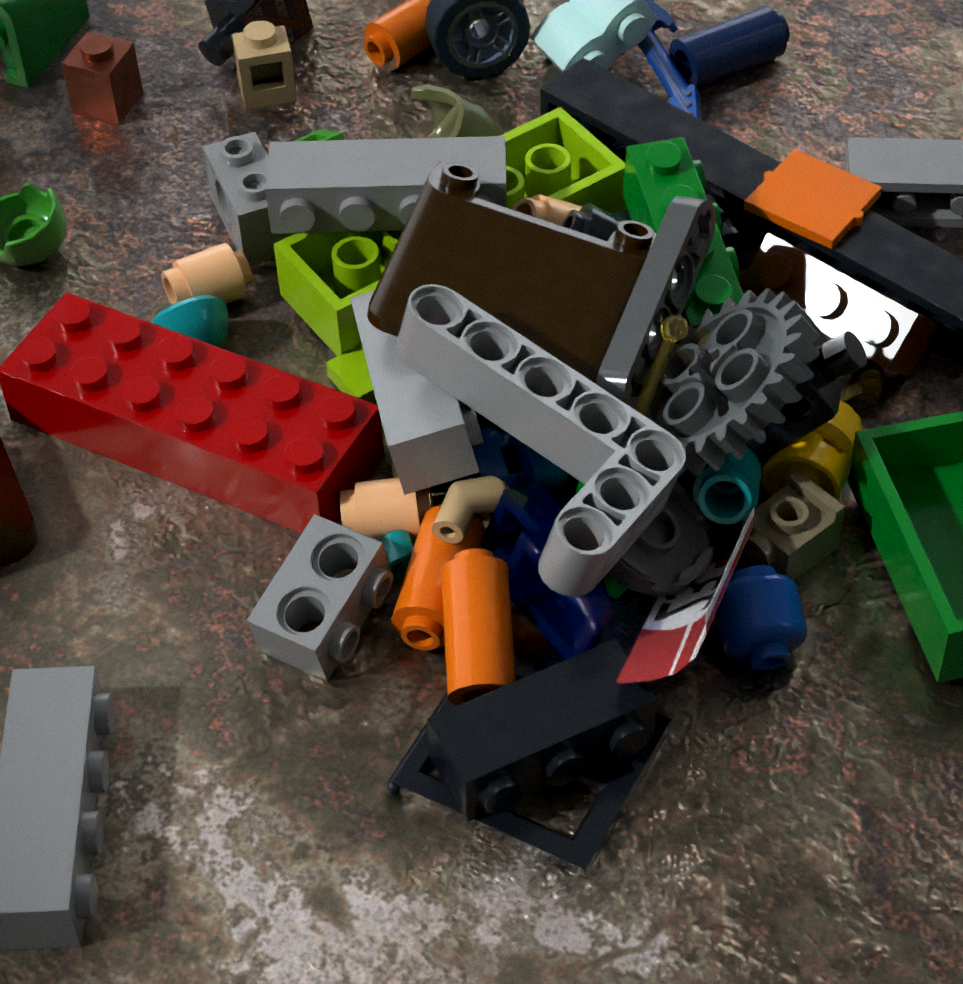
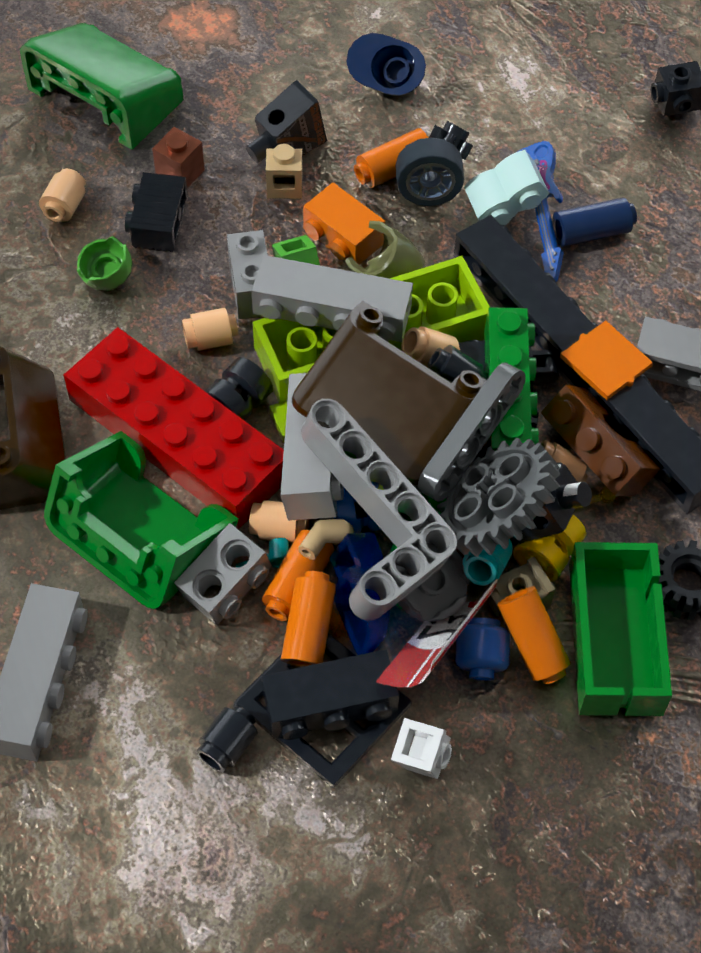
camera: 10 degrees right, 10 degrees up
teal brick [150,295,229,348] -> none
clear yellow hinge [634,315,689,416] -> none
none -> green windscreen [44,431,239,609]
none -> black brick [125,172,188,252]
none -> black brick [196,706,258,773]
none -> black wheel [205,357,273,421]
none -> orange piece [303,182,385,265]
none -> white brick [391,718,452,779]
none -> orange brick [497,586,571,684]

